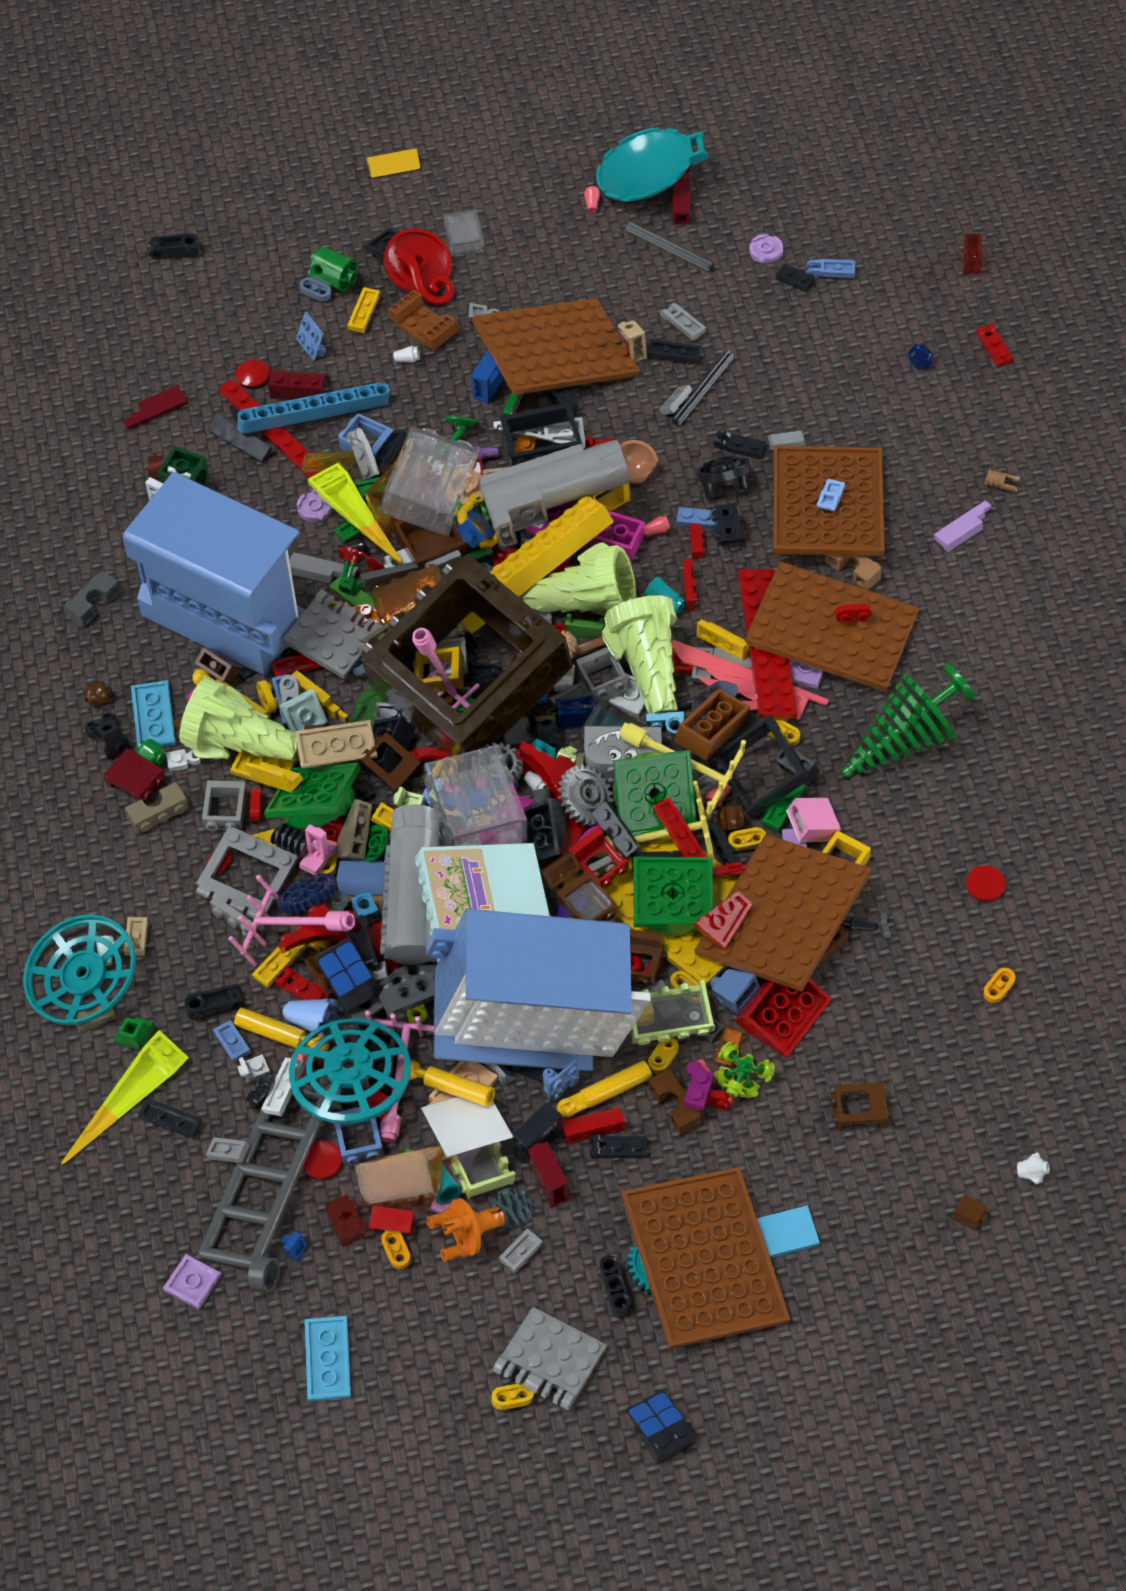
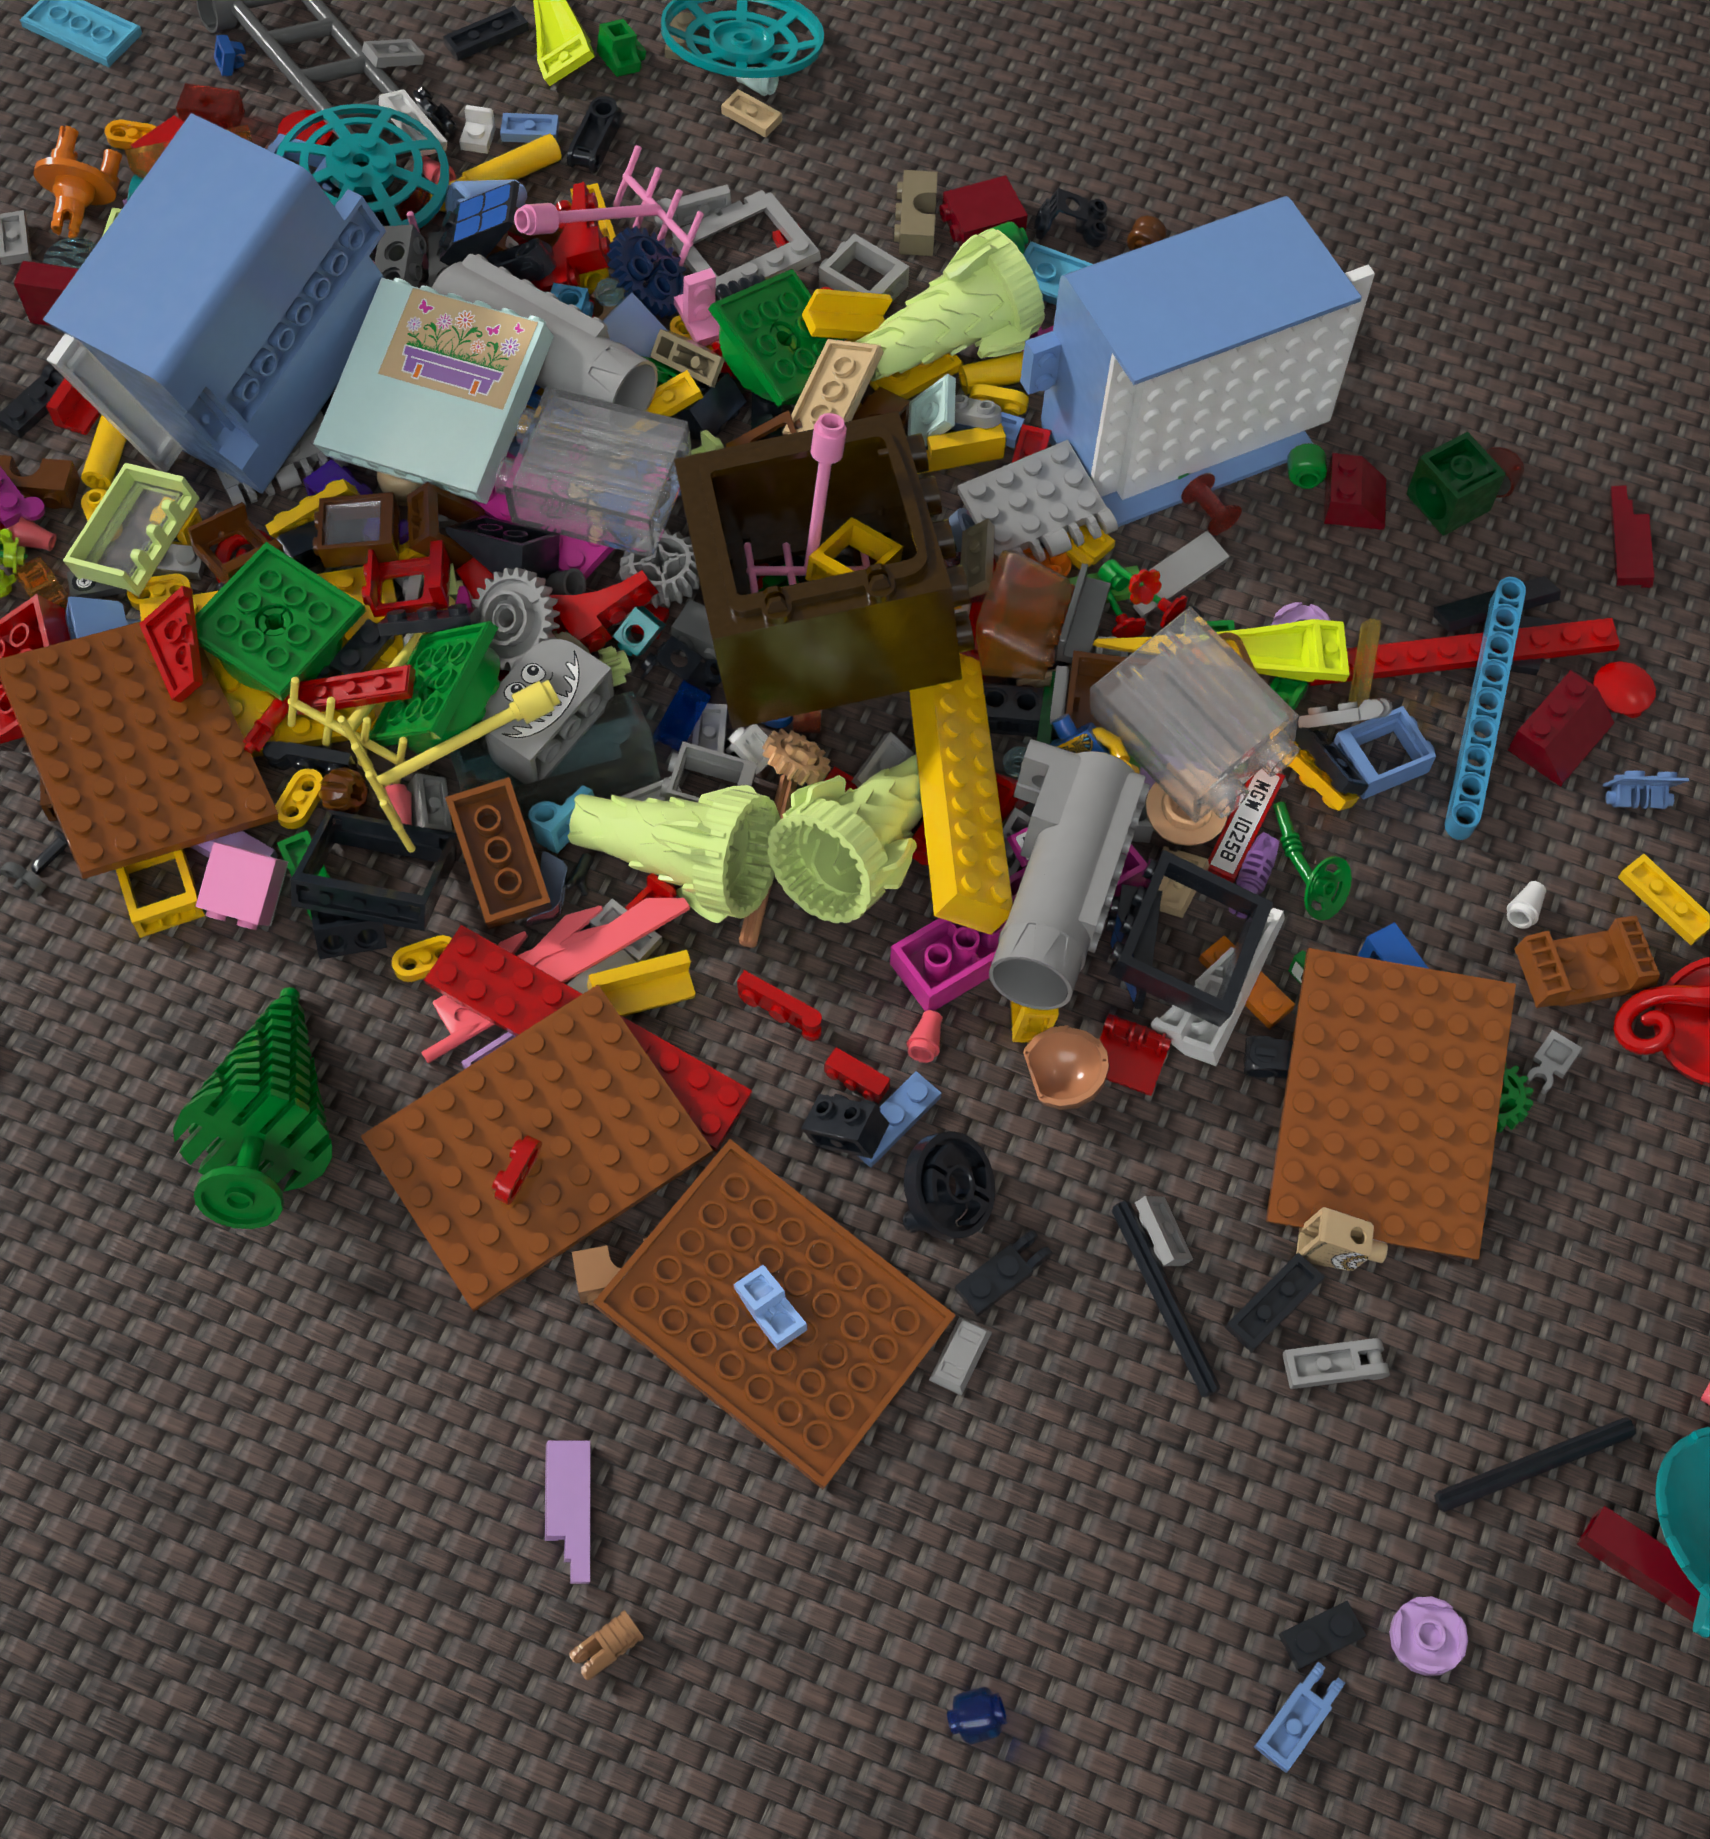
camera: 120 degrees right, 5 degrees up
teal plant [644,576,686,615] -> none

